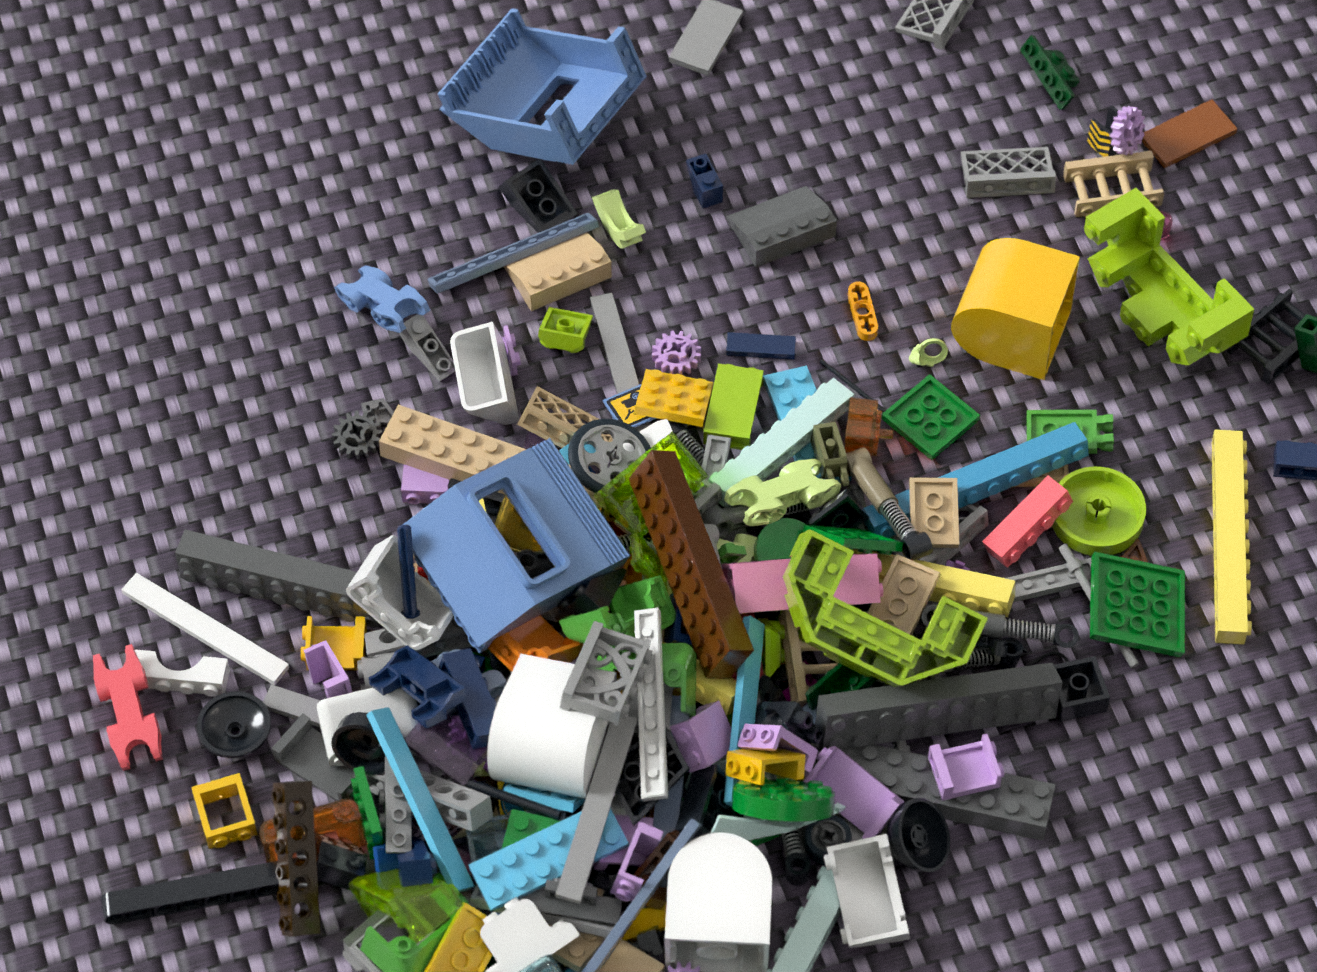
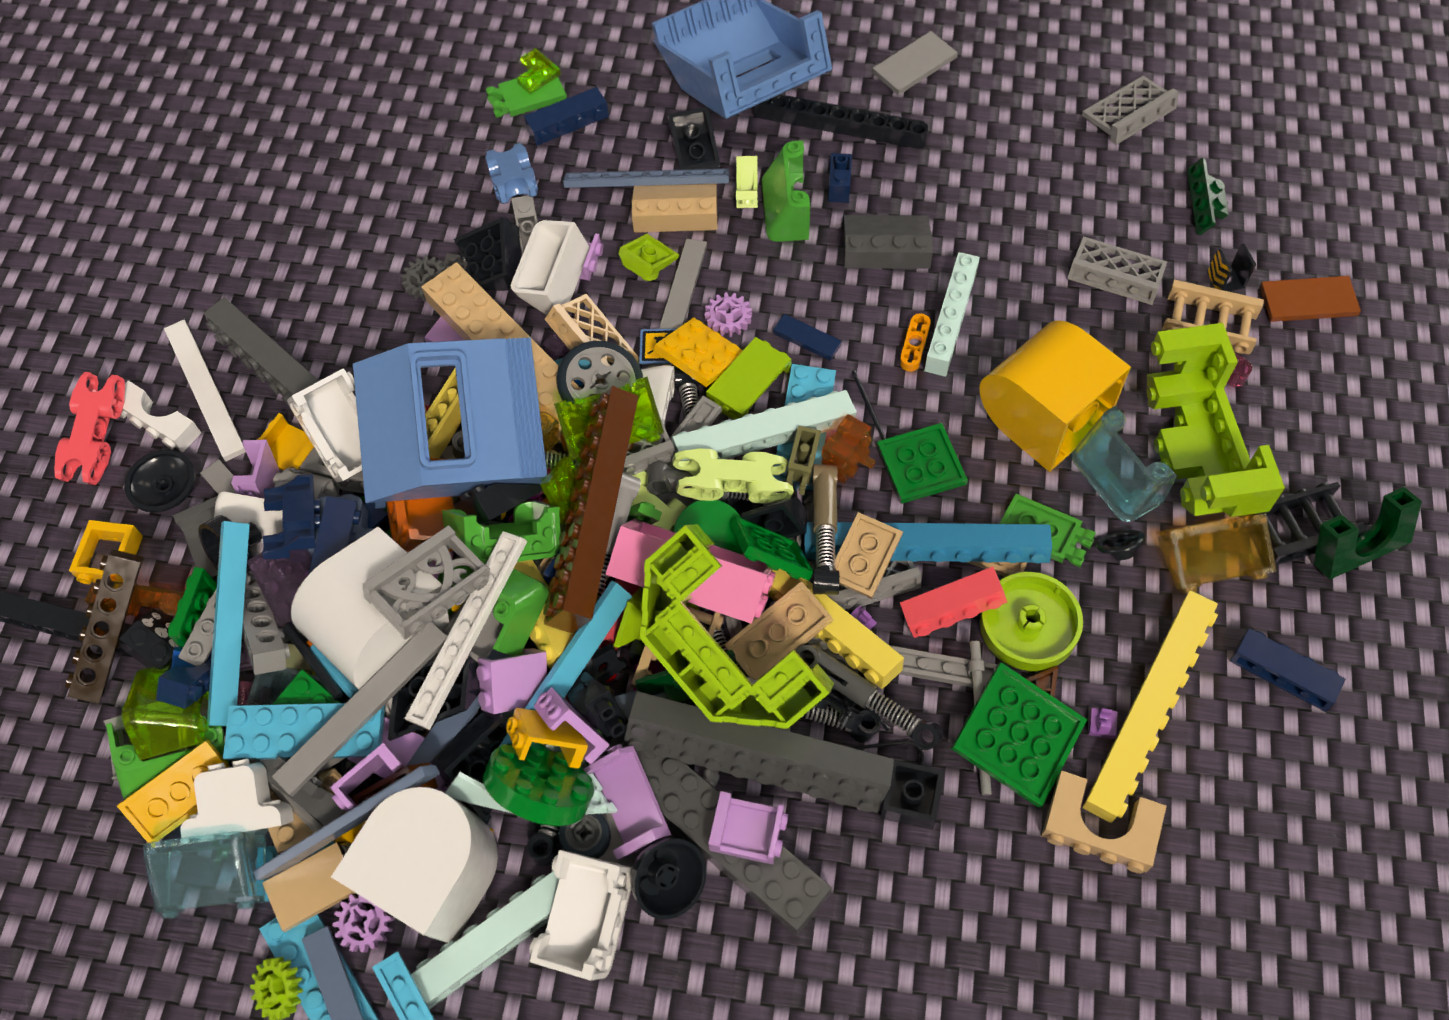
camera: 30 degrees right, 5 degrees up
dark blue axle [397,524,420,619] -> none
yellowish green piece [909,338,948,367] -> none
lavender gear [1110,106,1146,155] -> none
none -> black wedge [454,217,521,291]
none -> bright green tile [486,68,567,117]
none -> clear neon green plate [517,48,561,94]
none -> dark blue brick [524,87,609,146]
none -> black beam [752,94,928,149]
none -> bright green windscreen [762,141,810,242]
none -> light aqua brick [925,252,980,377]
none -> tan arch [1041,771,1166,873]
none -> clear light blue windscreen [1072,406,1177,522]
none -> medium lavender tile [1088,708,1118,739]
none -> black piece [1097,530,1146,560]
none -> clear yellow windscreen [1156,513,1277,593]

